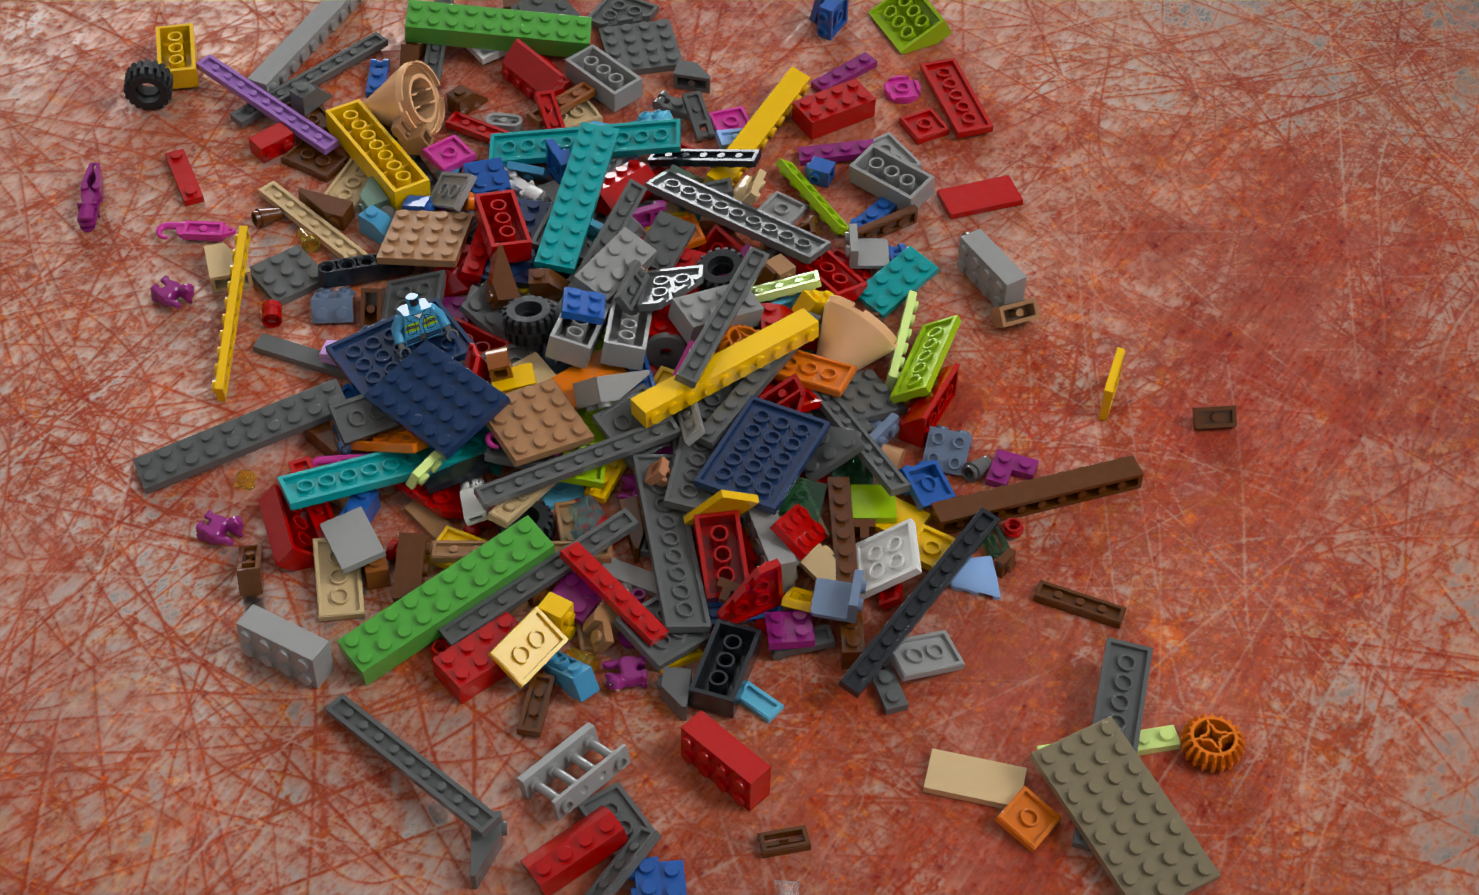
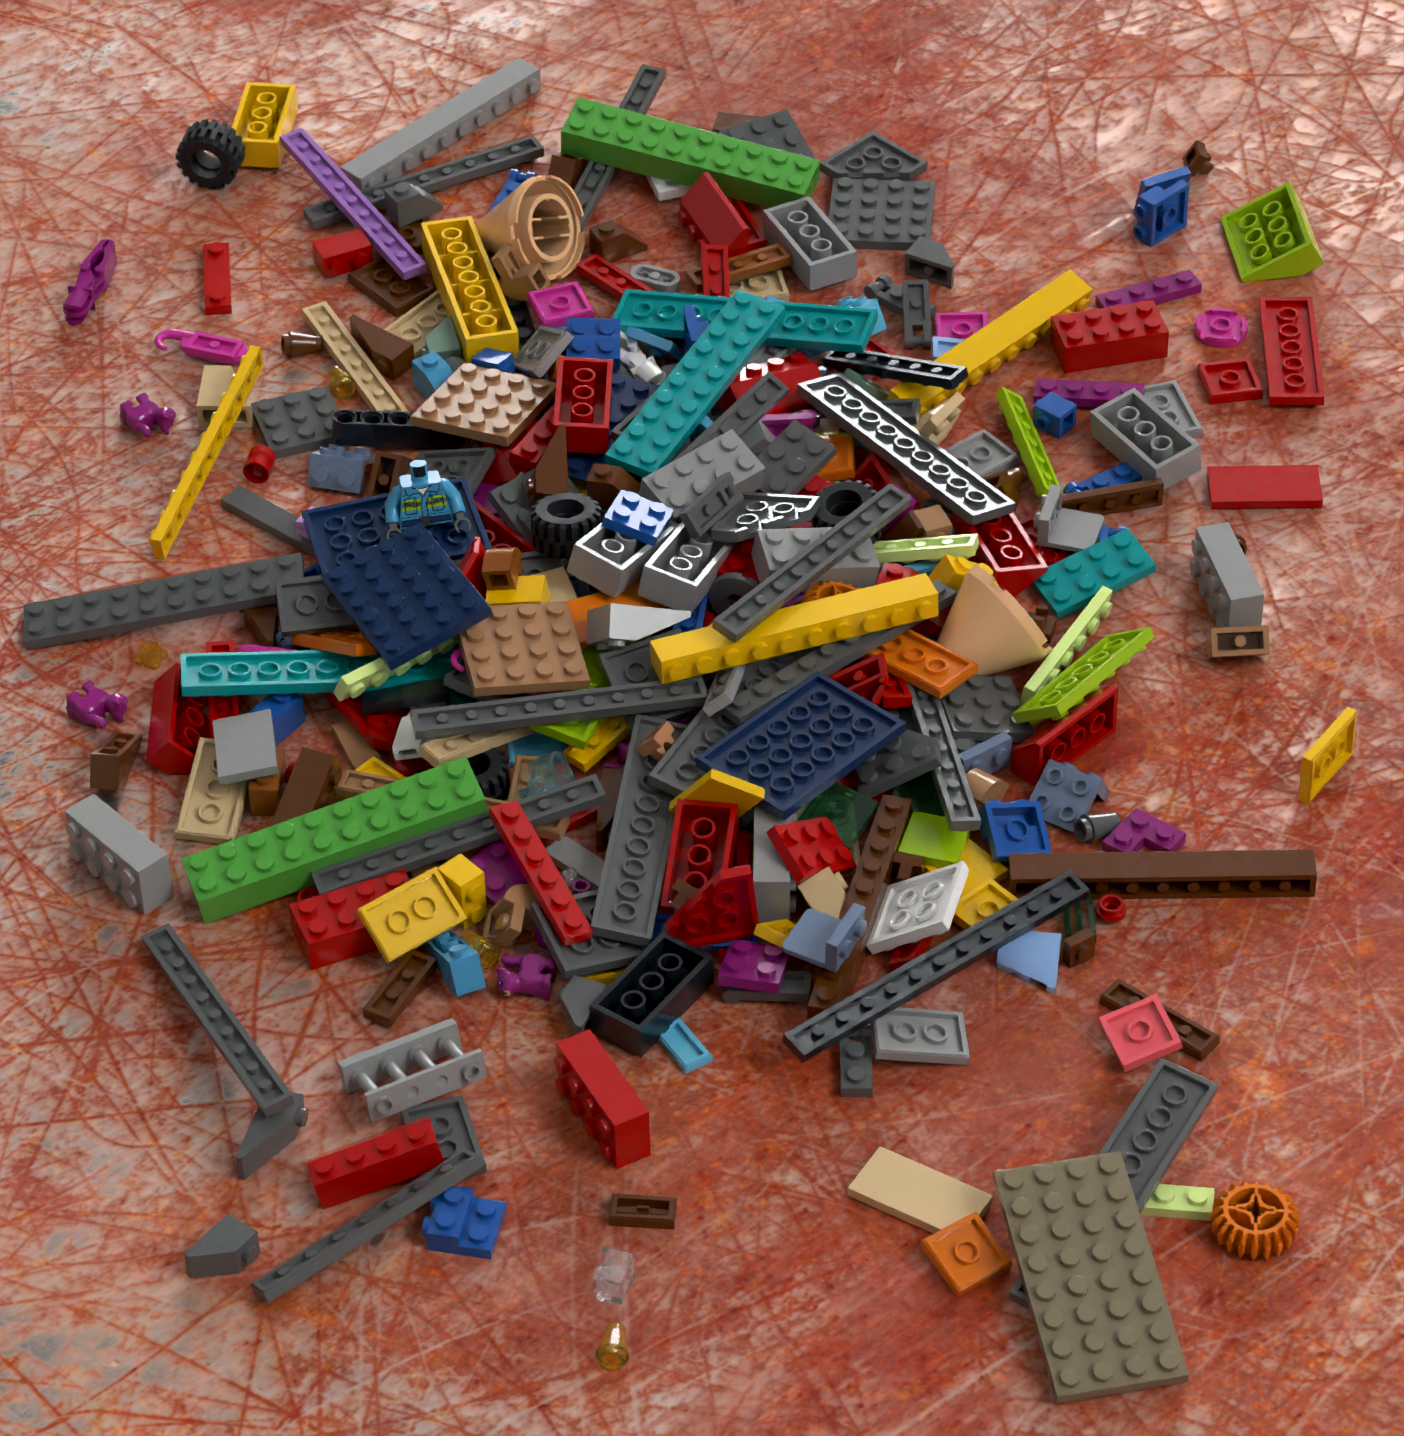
camera: 20 degrees right, 5 degrees down
none -> coral plate [1099,994,1183,1072]

